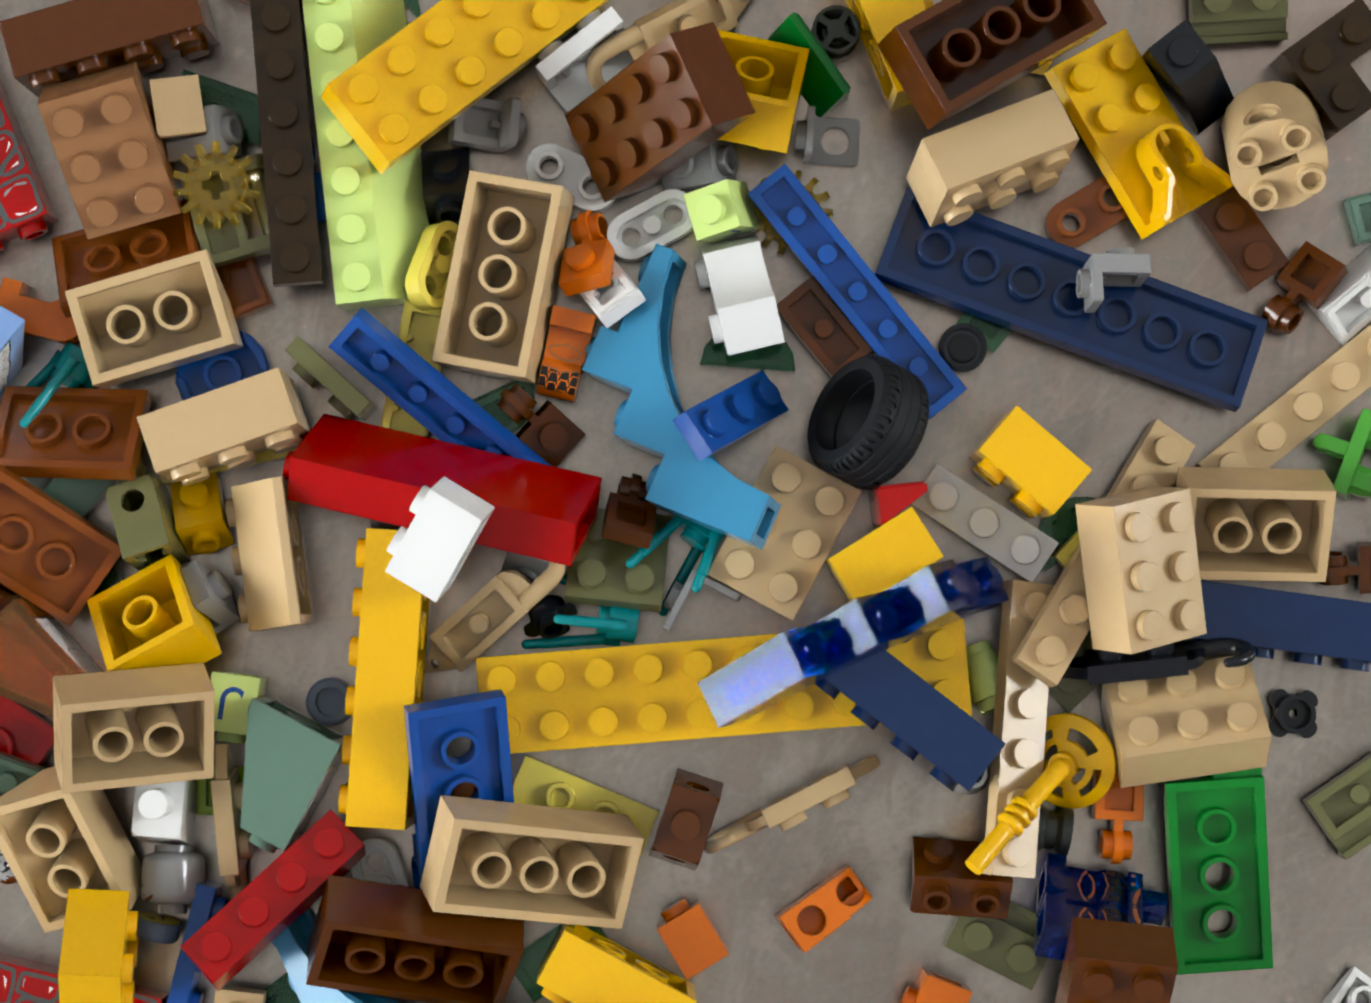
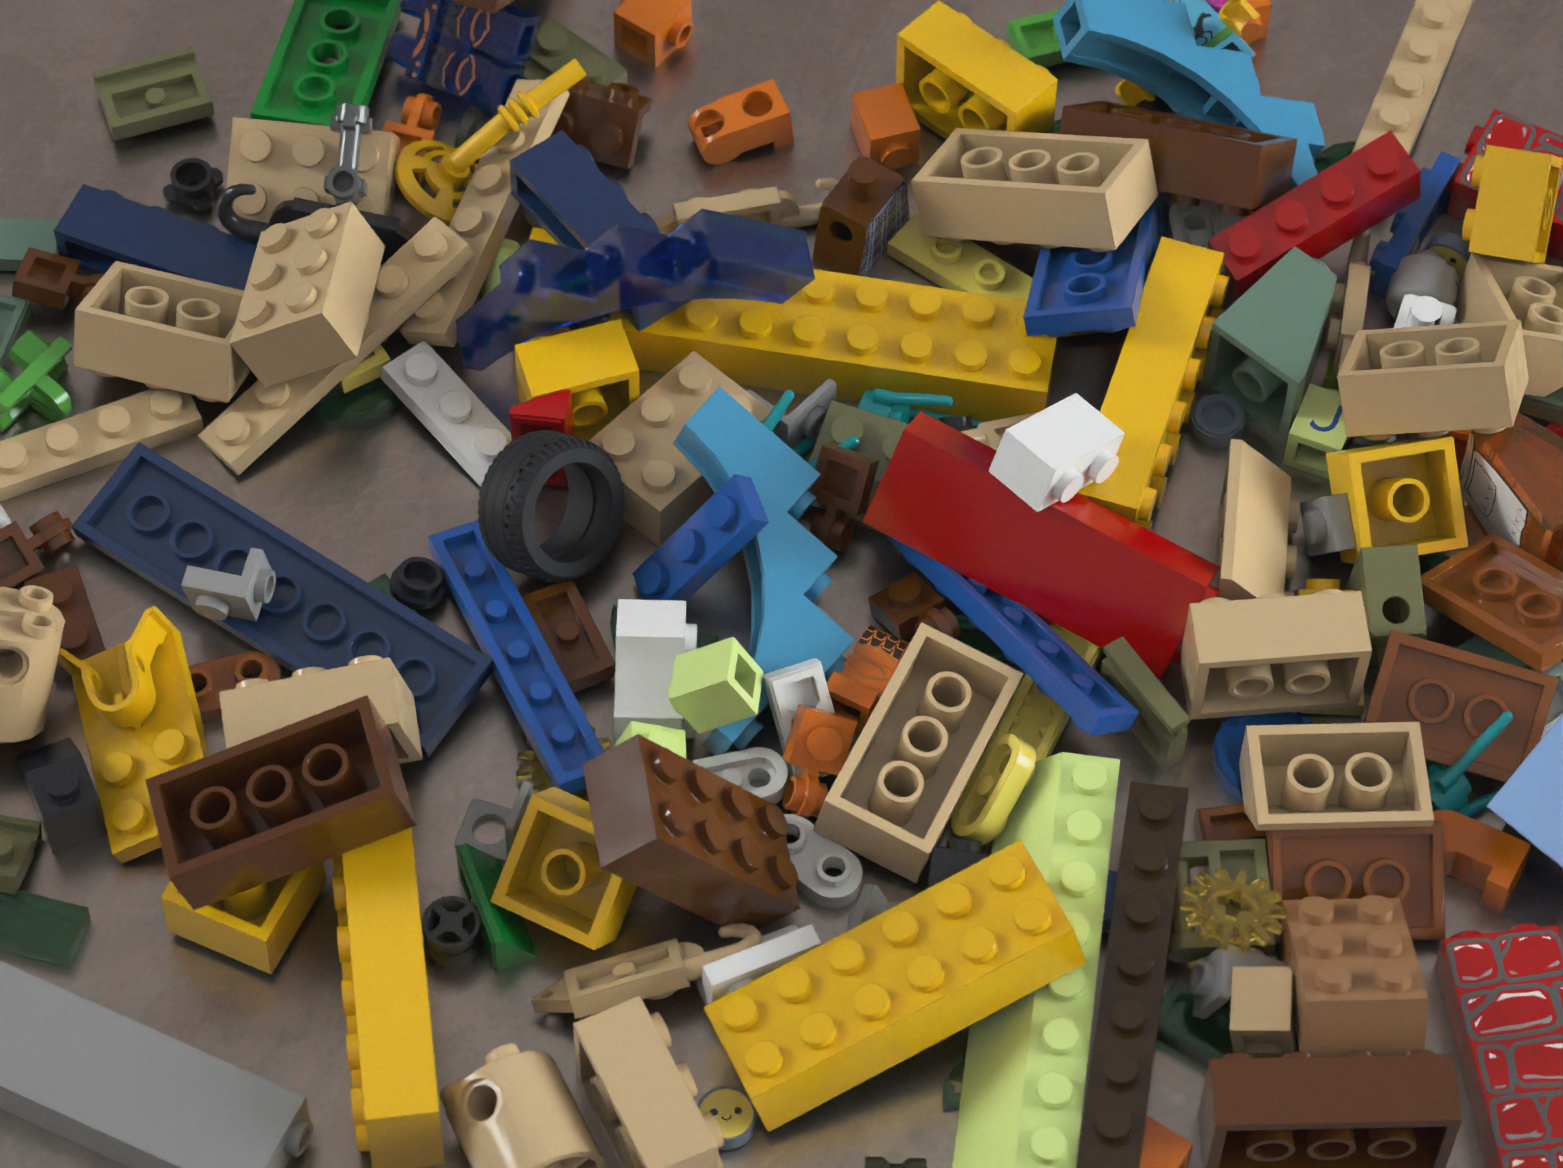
camera: 170 degrees left, 30 degrees down
yellow brick [968,406,1092,519] -> none
none -> dark grey bar [324,103,373,206]
none -> yellowish green brick [668,637,764,734]

